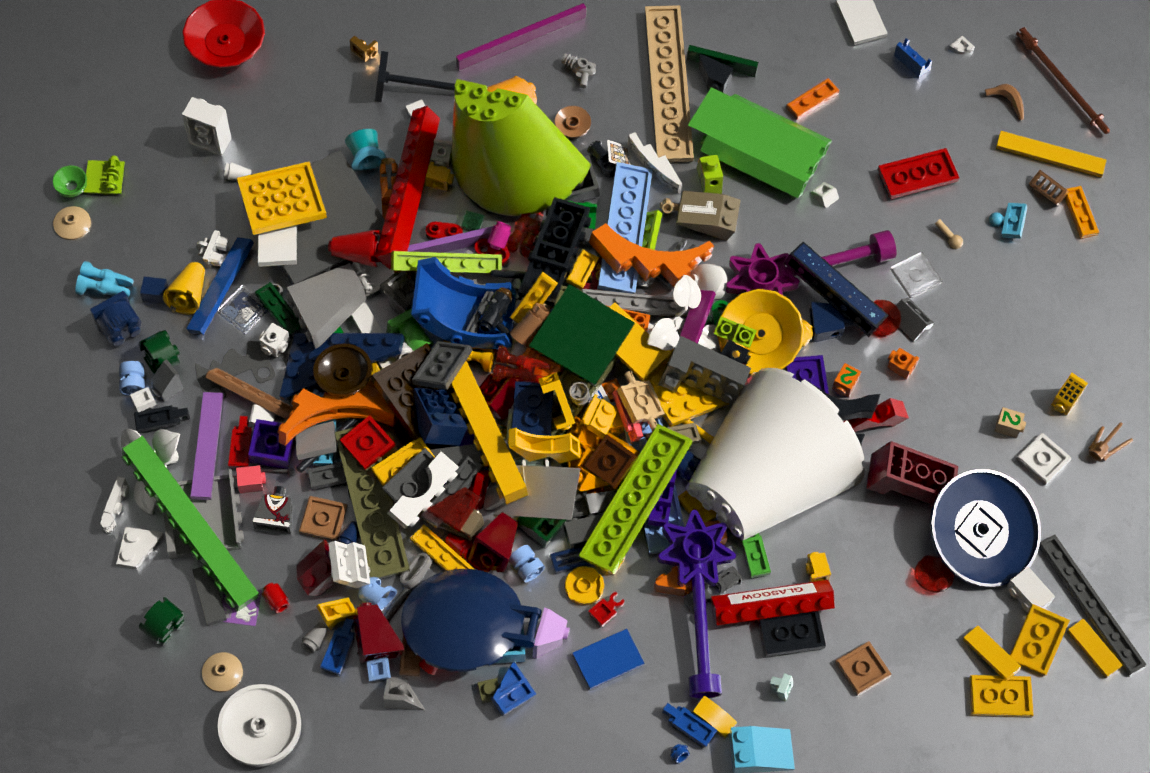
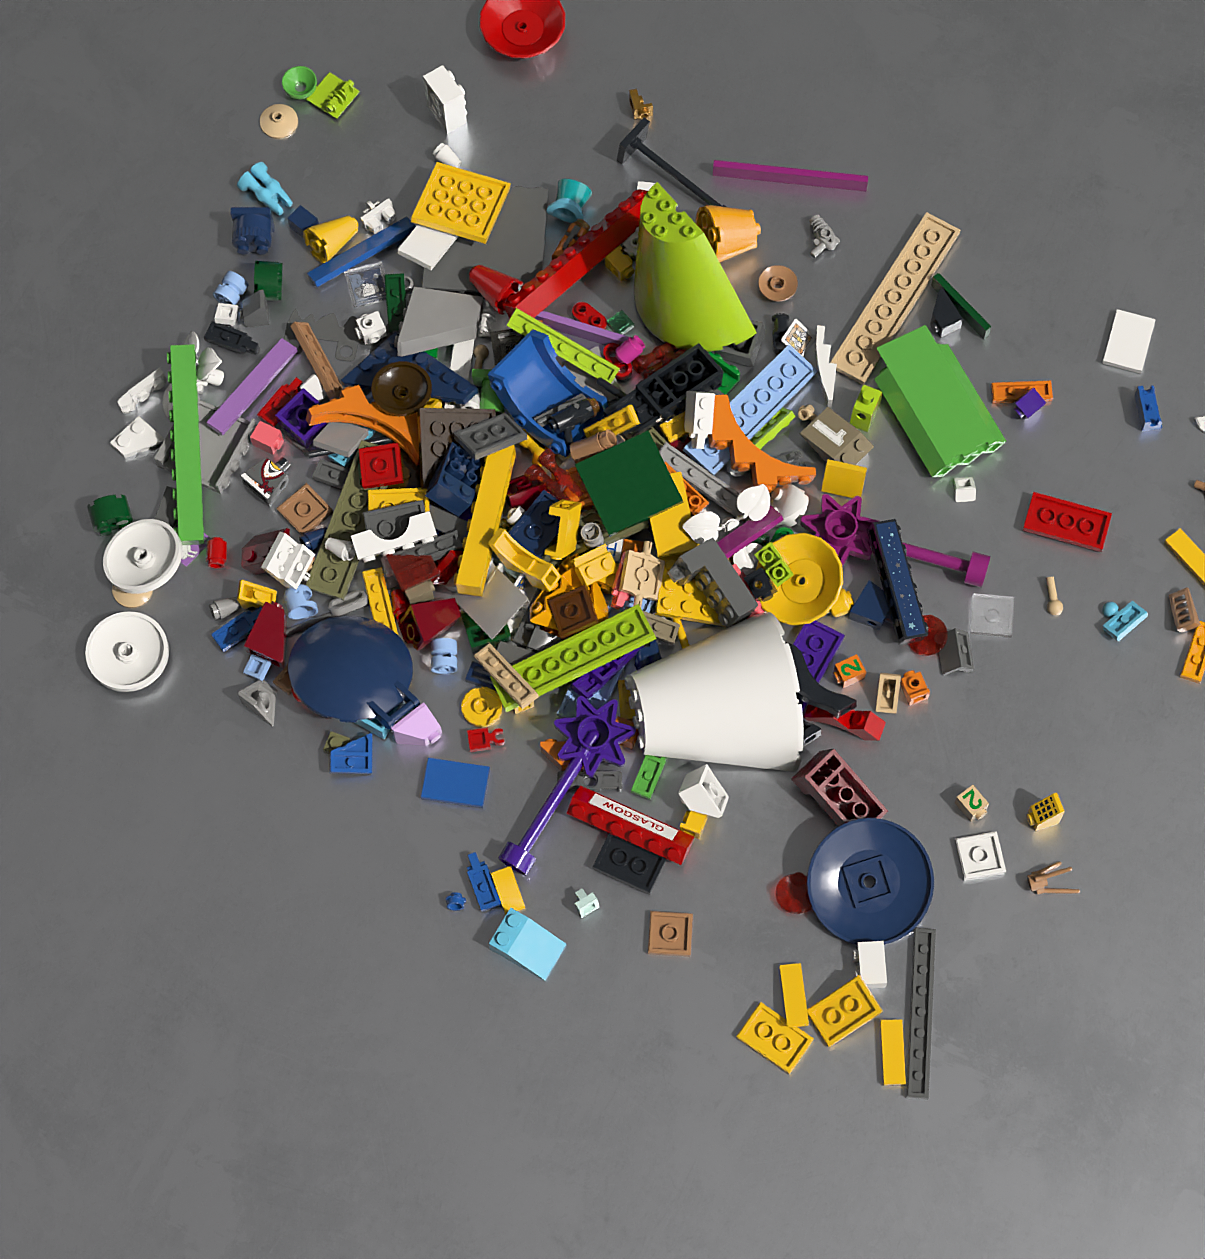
camera: 40 degrees right, 5 degrees up
none -> white dish [103,519,182,594]
none -> white cone [325,538,356,561]
none -> tan bar [473,344,489,369]
none -> tan tile [473,643,539,709]
none -> white tile [506,506,525,525]
none -> white slope [678,764,729,818]
none -> white hinge [684,391,715,449]
none -> yellow tile [821,459,867,498]
none -> tan slope [876,673,901,714]
none -> dark purple brick [1012,388,1046,419]

